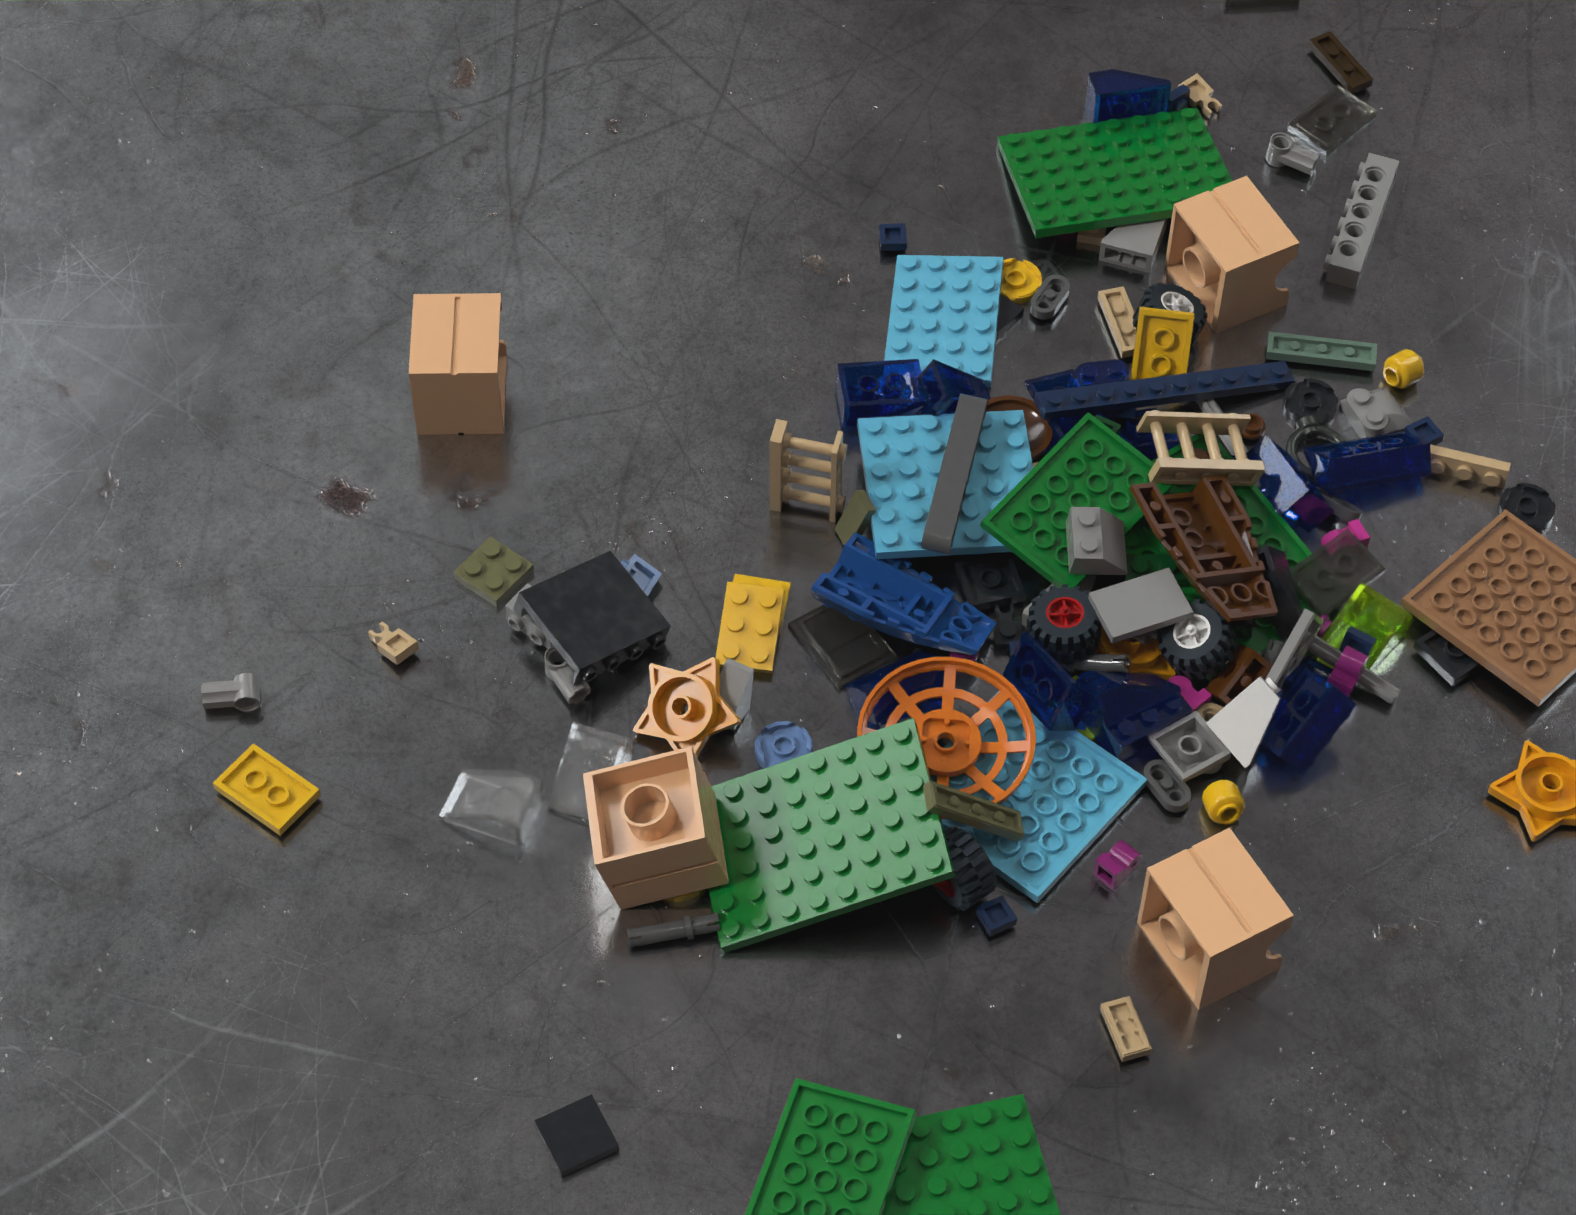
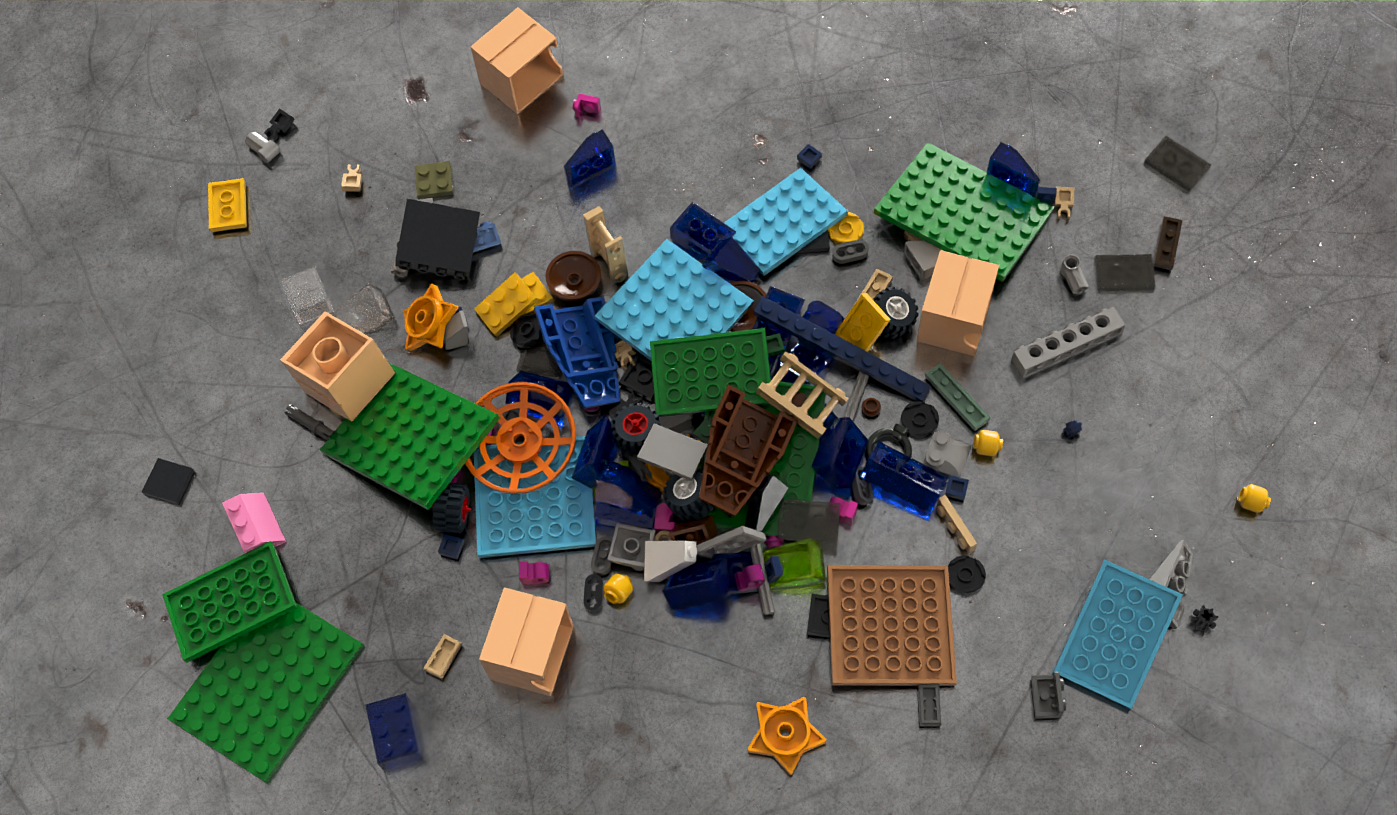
camera: 50 degrees right, 10 degrees up
medium blue tile [754,721,813,768] -> none
olive tile [835,490,876,545] -> none
dark grey beam [921,394,988,554] -> none
olive tile [923,781,1024,842] -> none
light grey slope [1066,507,1127,575] -> none
none -> bright pink slope [222,493,286,553]
none -> black plate [264,108,295,141]
none -> clear blue brick [365,693,423,770]
none -> black tile [510,313,543,348]
none -> reddish brown dish [545,251,601,301]
none -> clear blue slope [564,129,616,188]
none -> dark pink bracket [572,93,601,118]
none -> black beam [583,574,604,613]
none -> tan plate [615,340,636,370]
none -> dark blue plate [1063,420,1082,436]

